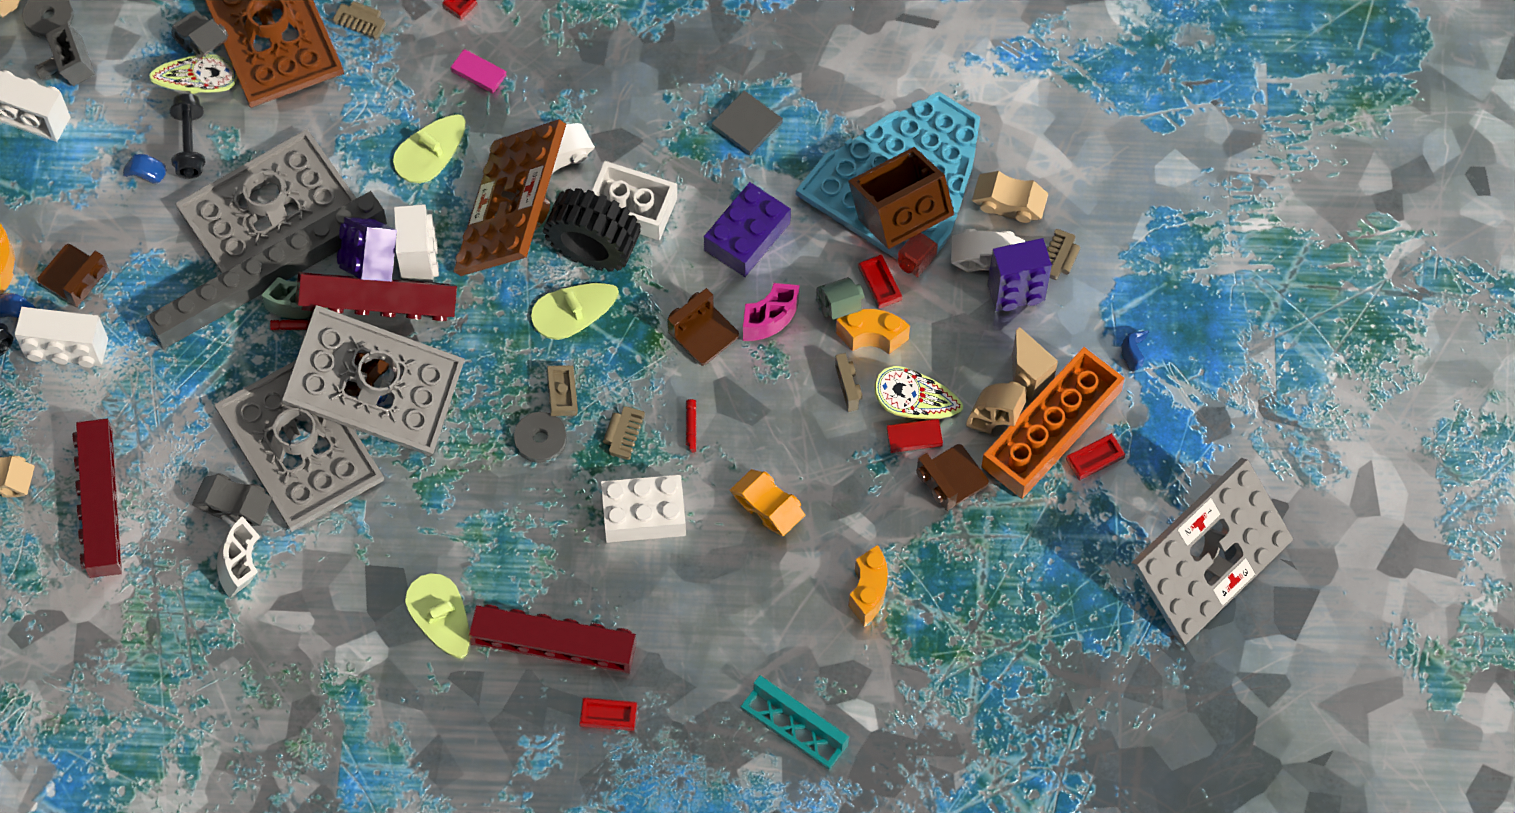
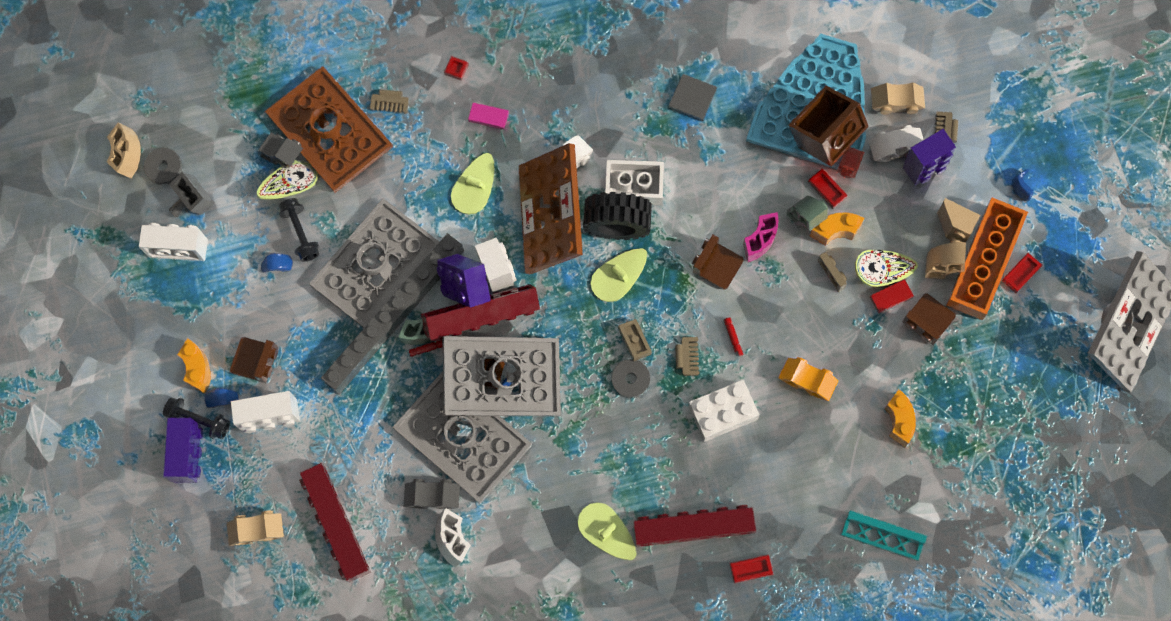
camera: 10 degrees left, 10 degrees up
dark purple brick [704,182,791,277] -> none

